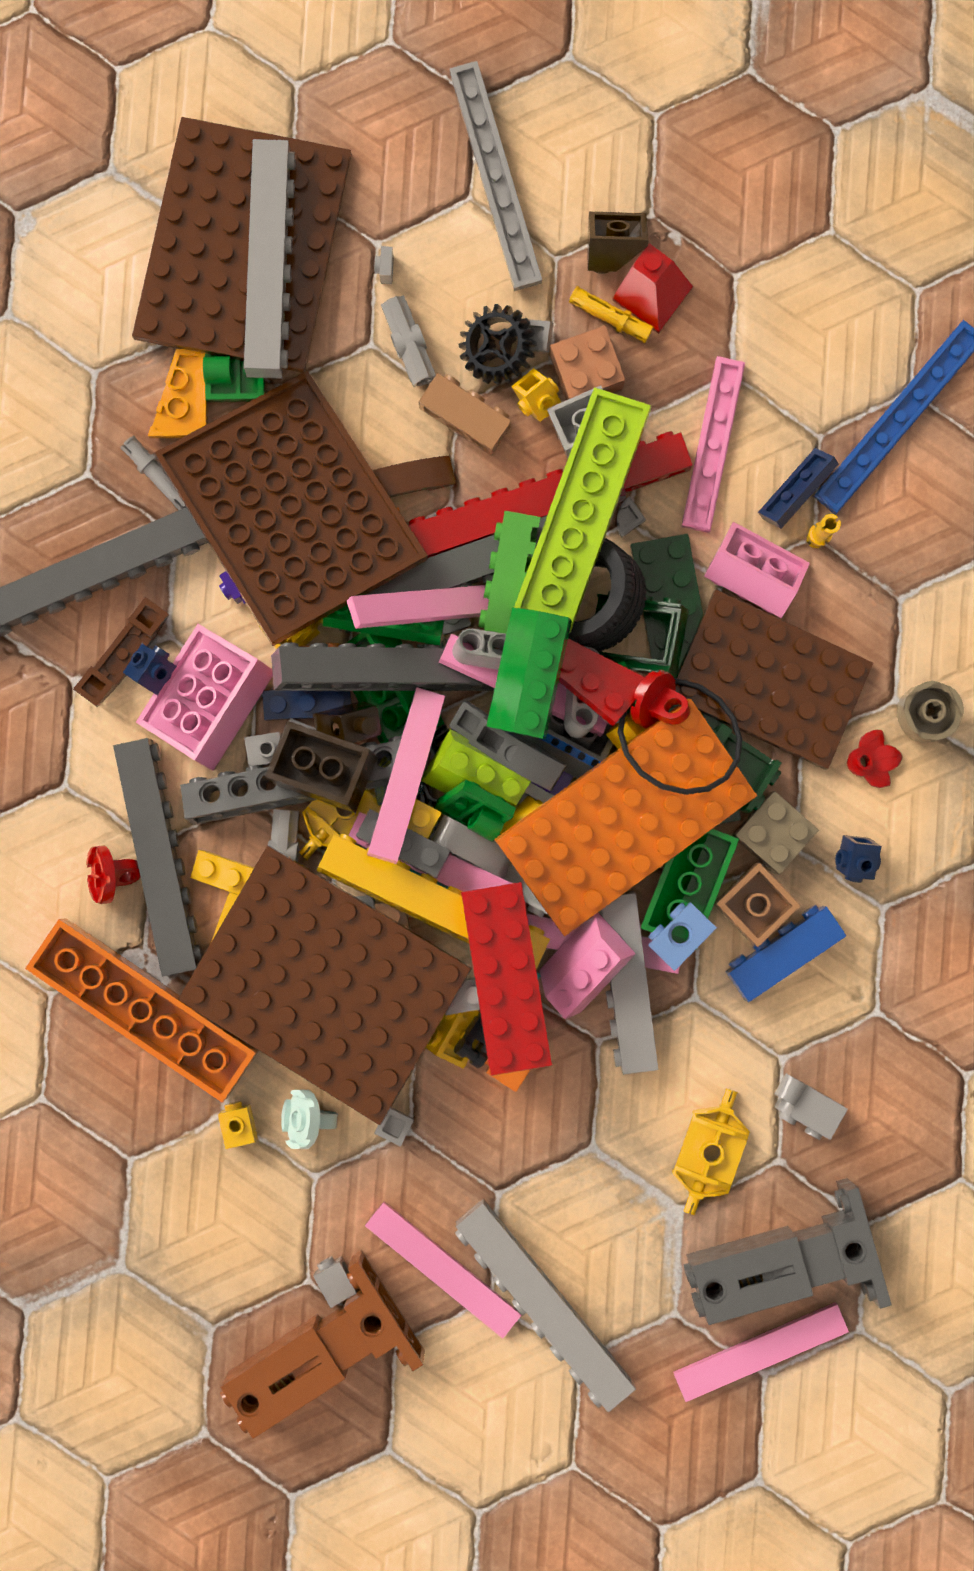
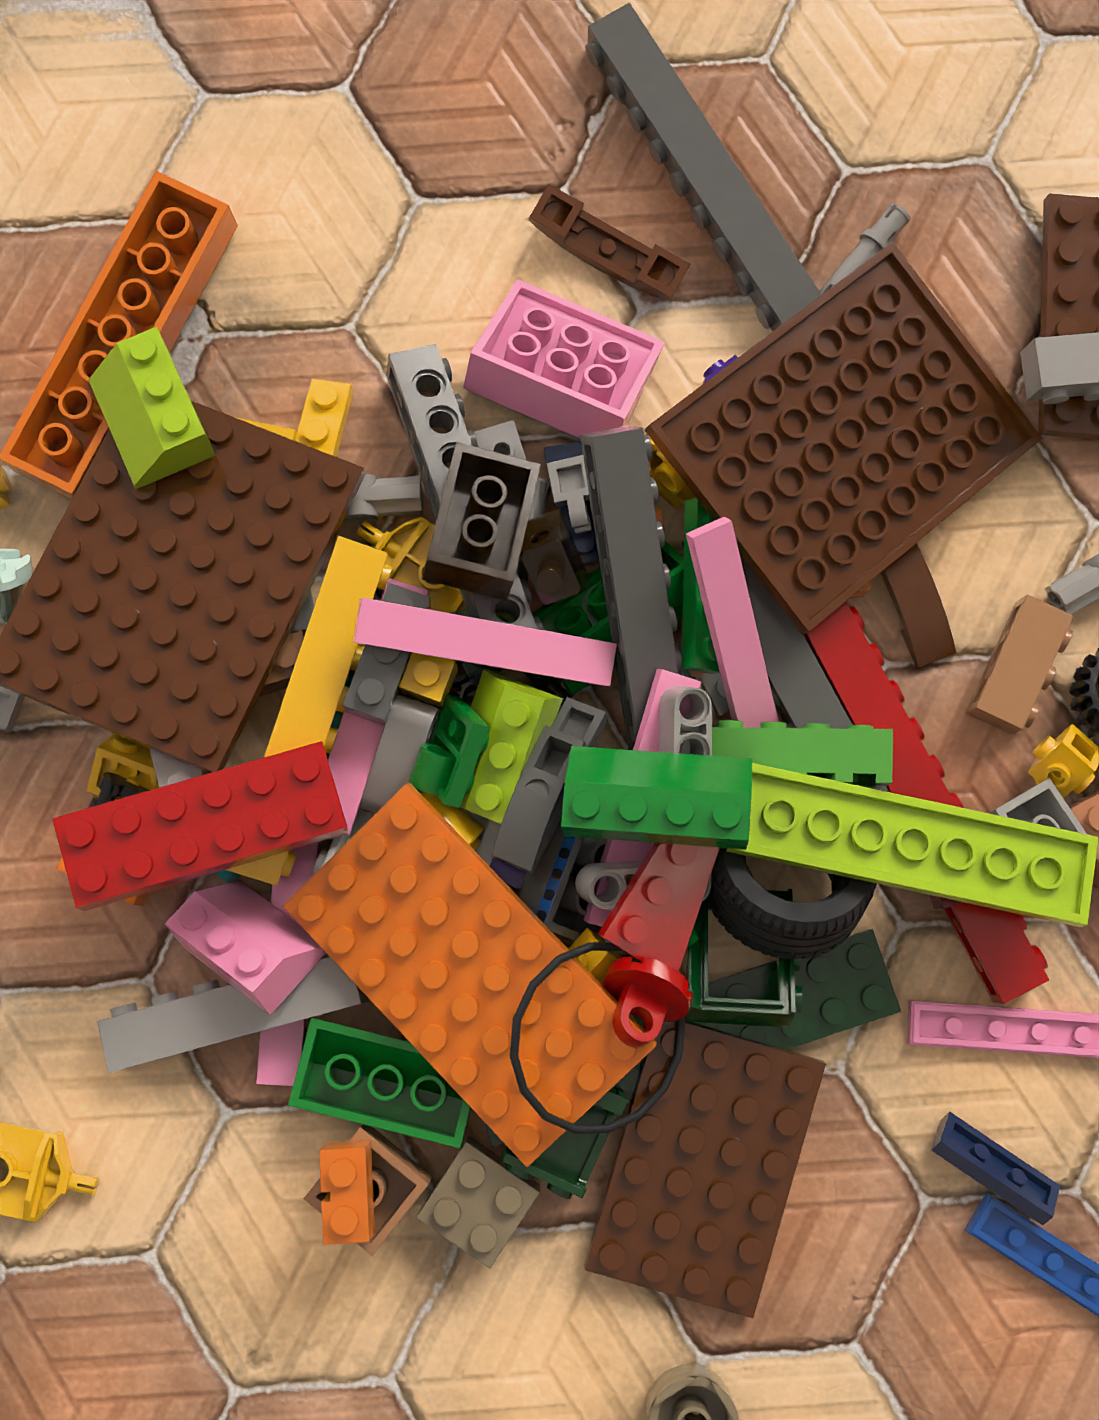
camera: 85 degrees right, 5 degrees down
red tile [86,845,141,904] -> none
dark grey brick [113,738,203,977] -> none
dark blue brick [123,643,177,695] -> none
light orange wing [148,349,207,438] -> none
green plate [203,353,265,402] -> none
light grey tile [616,496,646,538] -> none
medium blue brick [648,902,717,971] -> none
bright pink slope [704,522,810,618] -> none
blue brick [725,905,846,1002] -> none
light grey hinge [774,1073,848,1140] -> none
yellow pin [806,514,841,548] -> none
dark blue brick [835,835,882,883] -> none
red plate [847,729,903,788] -> none
none -> lime slope [88,327,216,489]
none -> orange piece [319,1140,375,1245]
none -> light grey plate [547,455,592,535]

